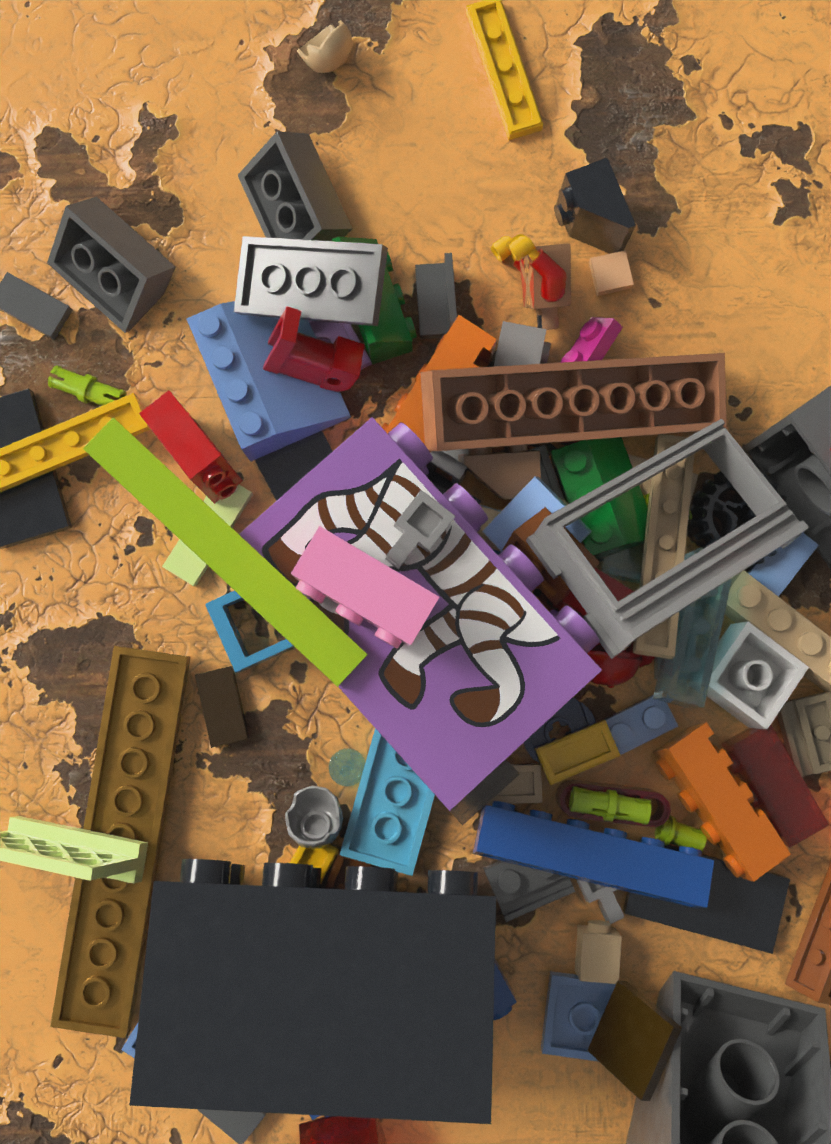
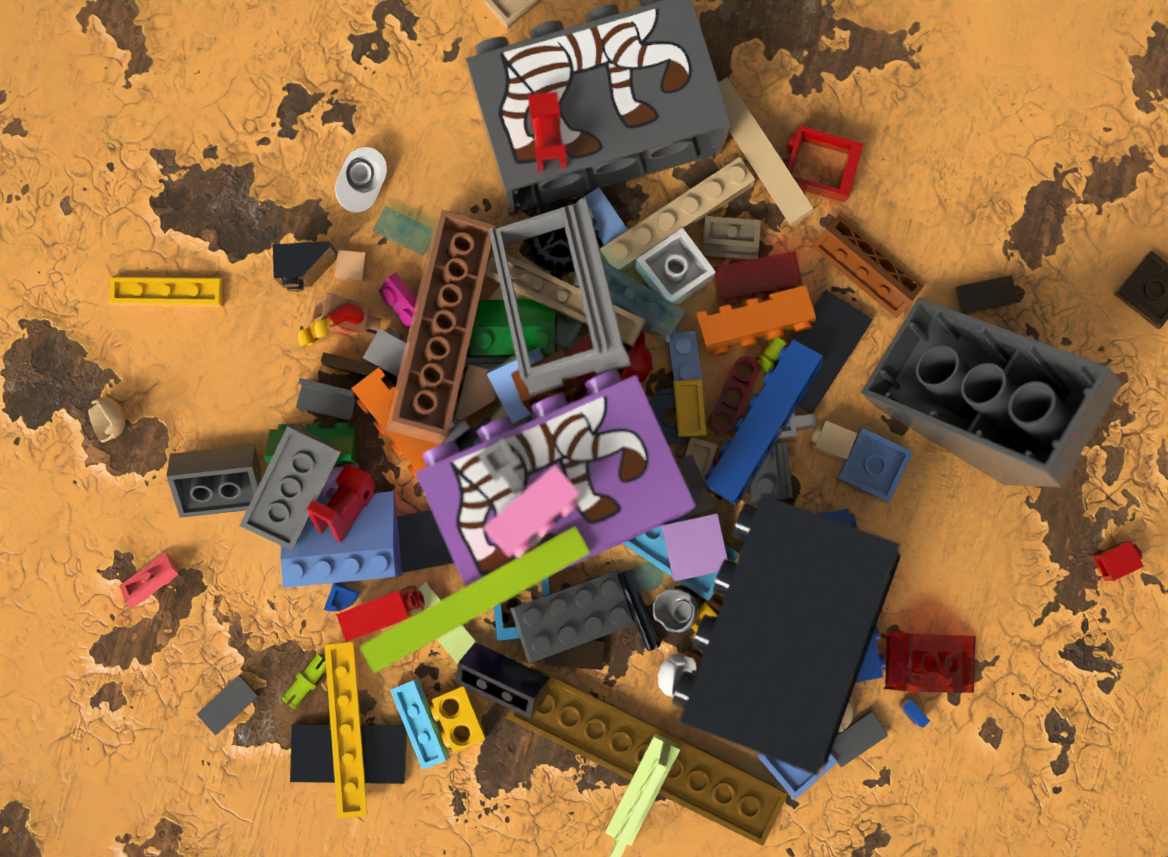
camera: 75 degrees left, 0 degrees up
dark grey slope [47,196,176,333] -> none
lime pin [569,786,652,825] -> none
dark brown tile [587,980,683,1101] -> none
none -> coral plate [119,552,179,608]
none -> dark brown tile [321,352,378,377]
none -> blue tile [324,583,361,611]
none -> white piece [335,147,387,213]
none -> clear light blue plate [373,206,433,257]
none -> medium azure plate [390,678,451,770]
none -> yellow brick [430,686,487,753]
none -> black brick [455,642,550,718]
none -> dark grey plate [510,571,634,663]
none -> black axle [618,570,661,651]
none -> white hair [658,654,697,697]
none -> lavender tile [662,514,727,581]

